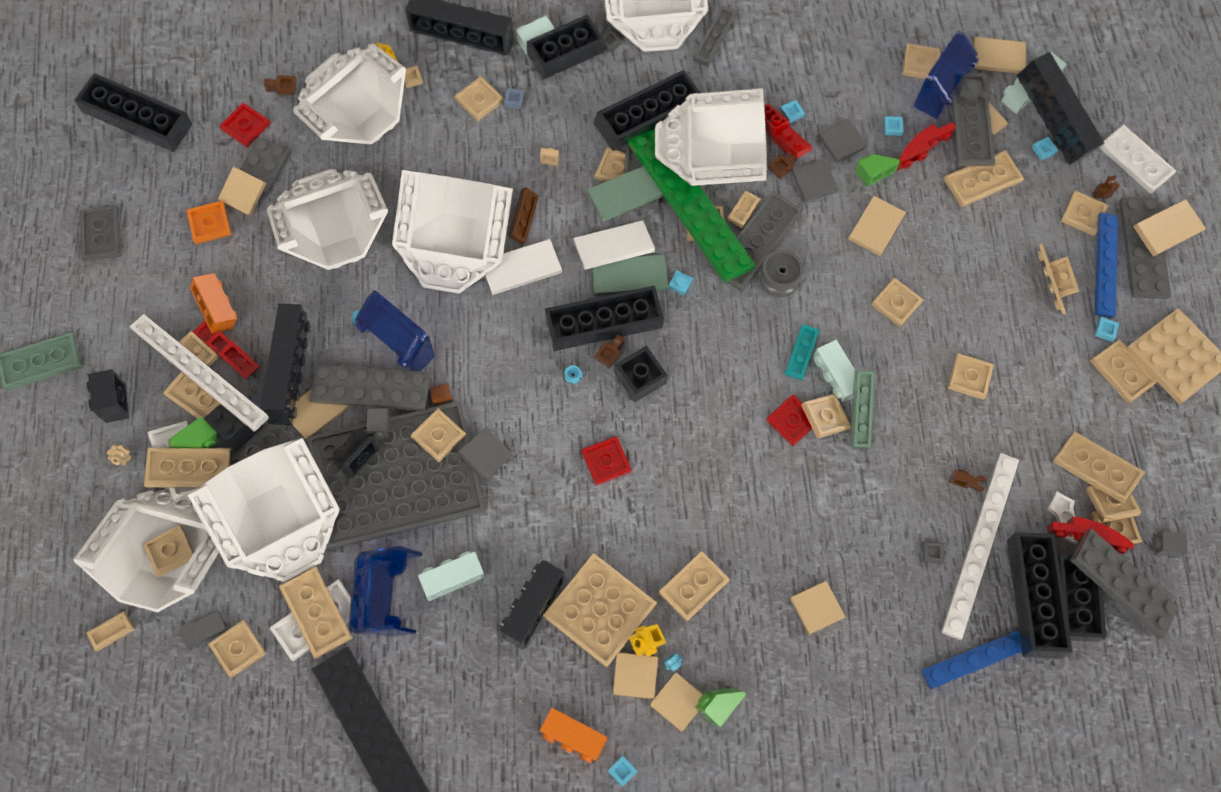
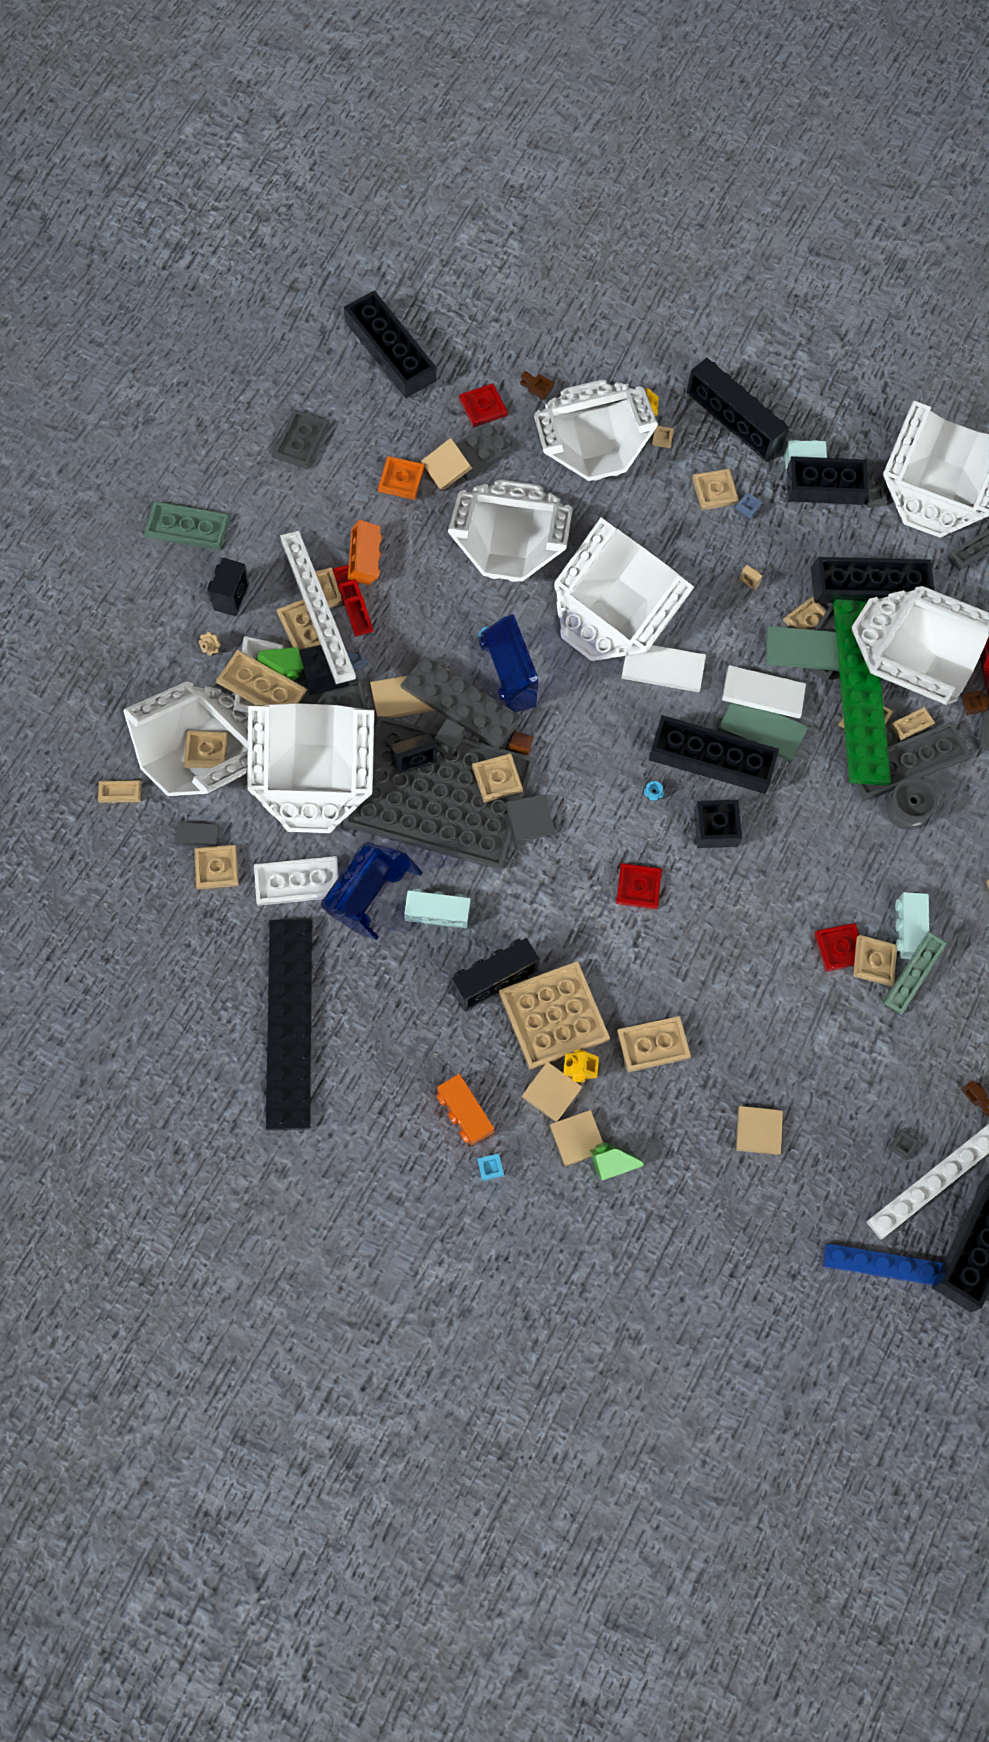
camera: 30 degrees right, 0 degrees up
black brick [260,303,311,425] -> none
tan tile [279,566,353,659] -> none
reddish brown plate [508,187,539,244] -> none
reddish brown plate [595,335,624,369] -> none
medium azure plate [663,652,683,671] -> none
medium azure plate [668,270,693,296] -> none
teal tile [784,324,820,381] -> none

